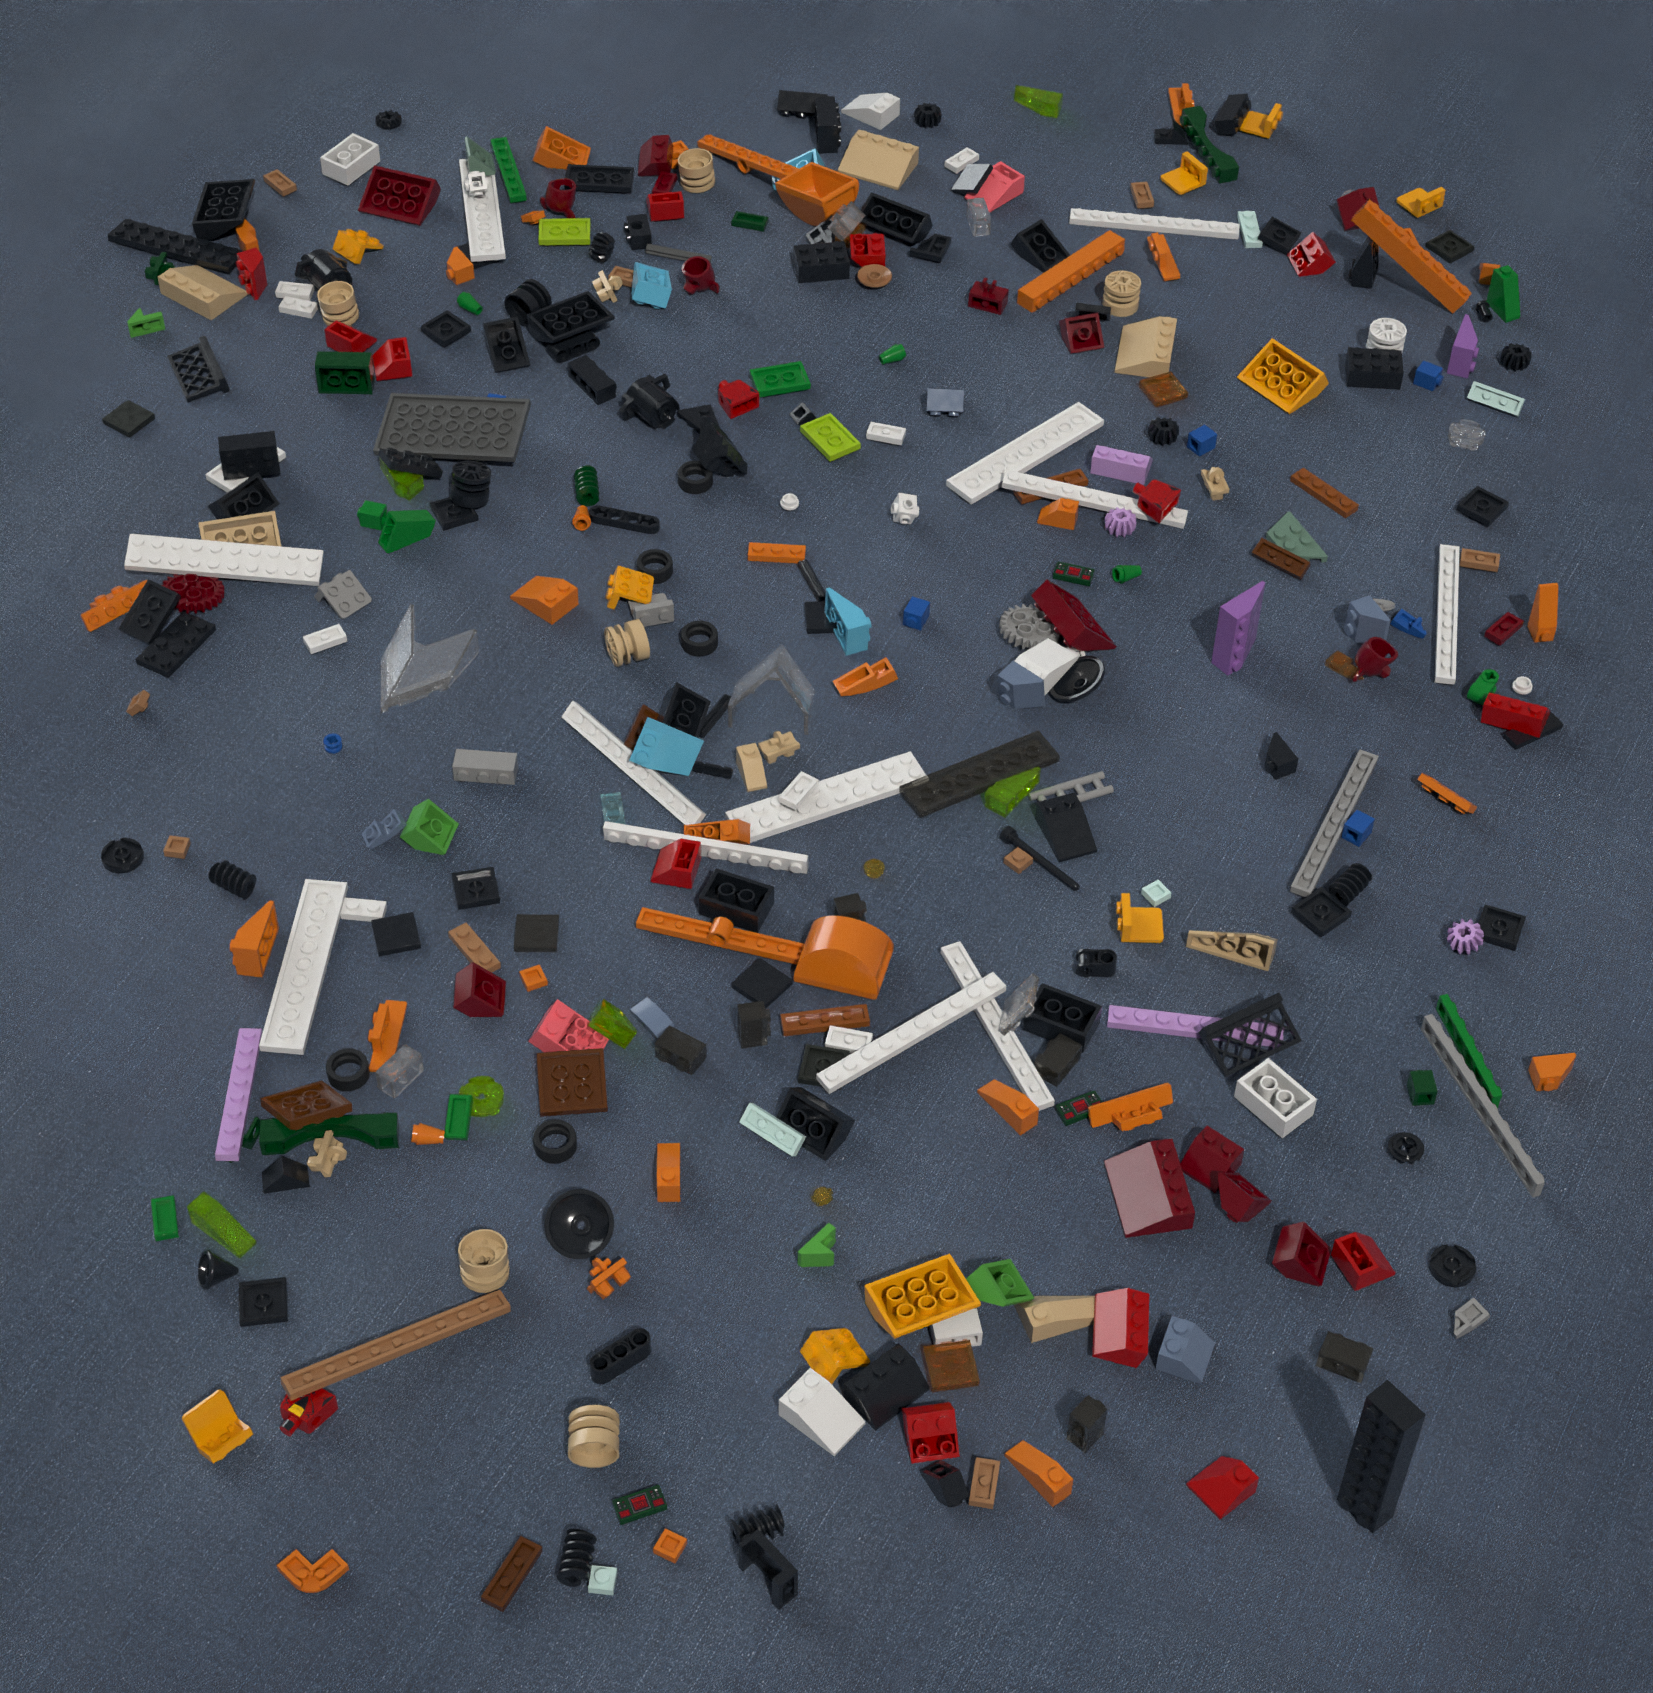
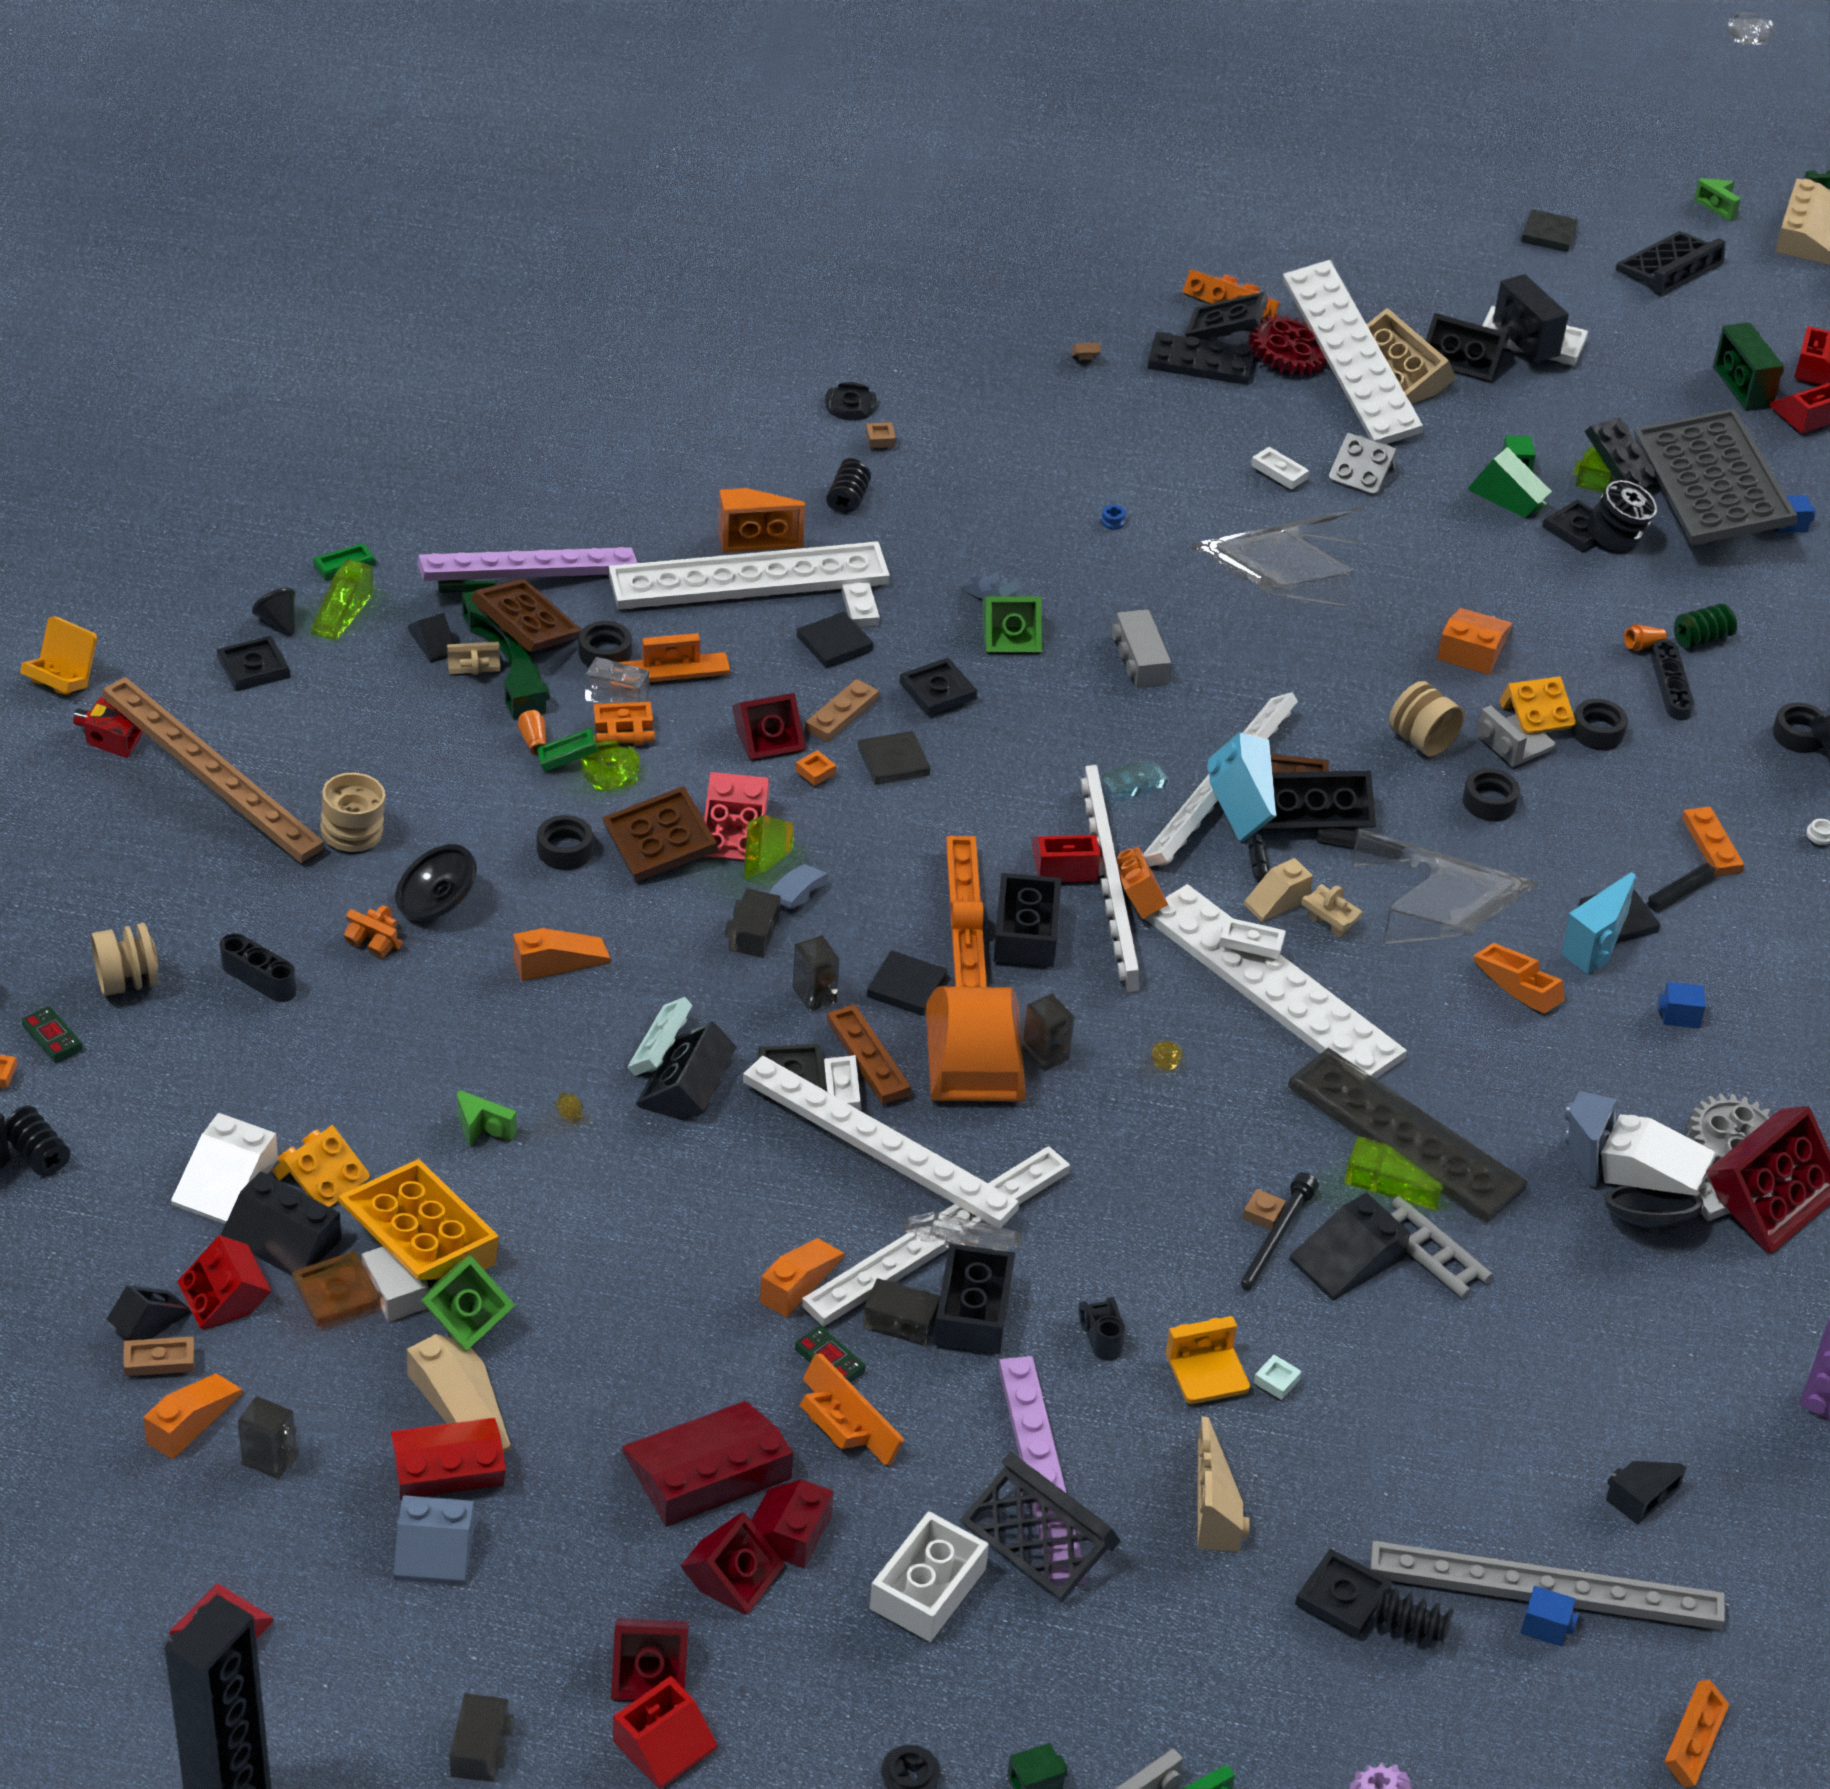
camera: 70 degrees right, 5 degrees down
none -> orange plate [593,702,655,747]

